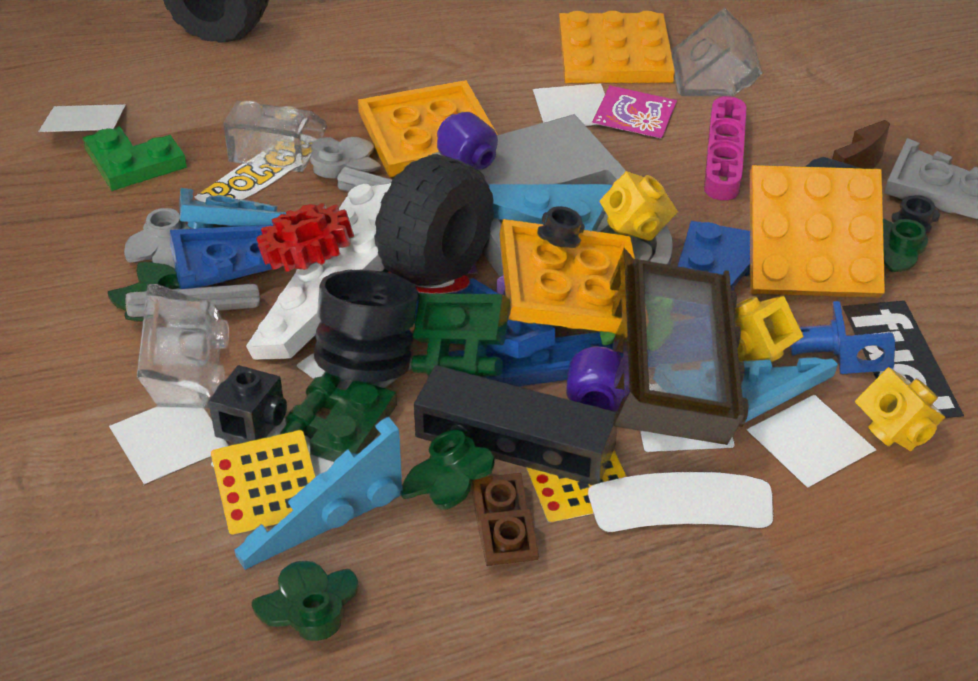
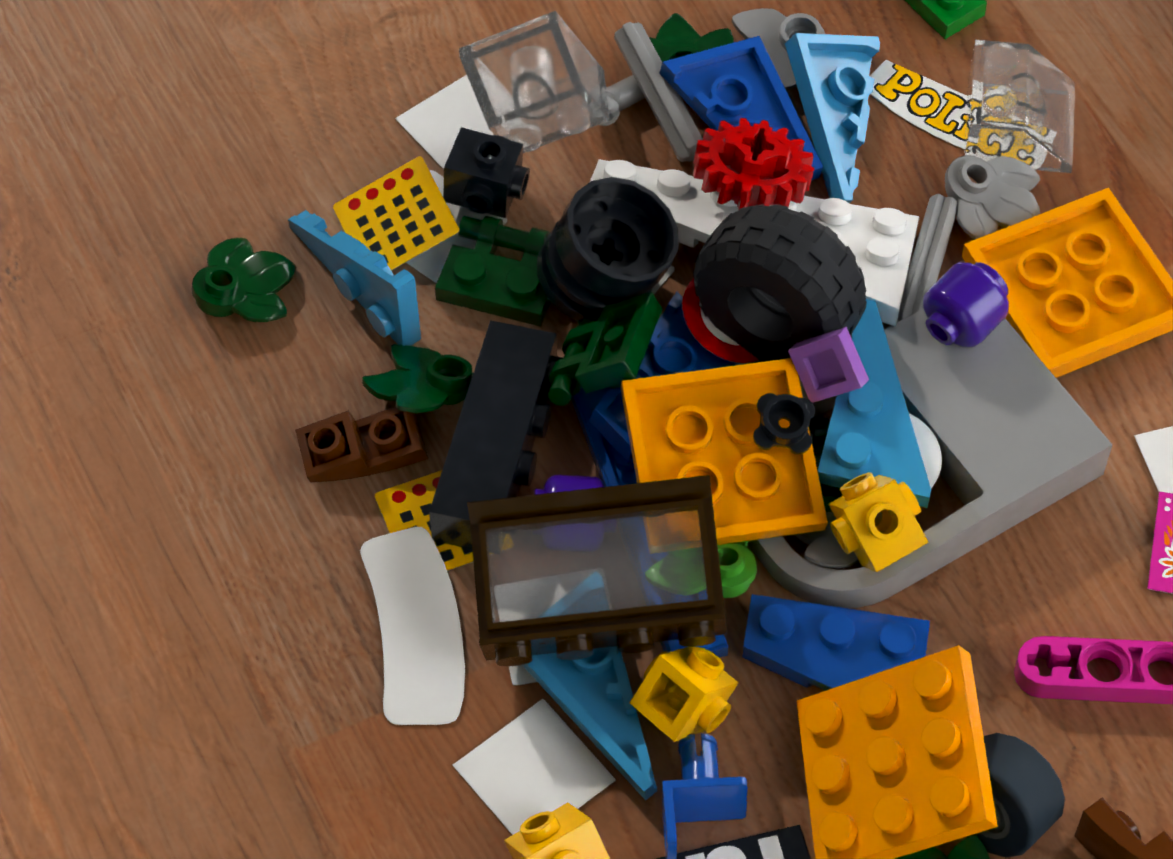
camera: 85 degrees right, 15 degrees up
none -> medium lavender plate [788,327,869,403]

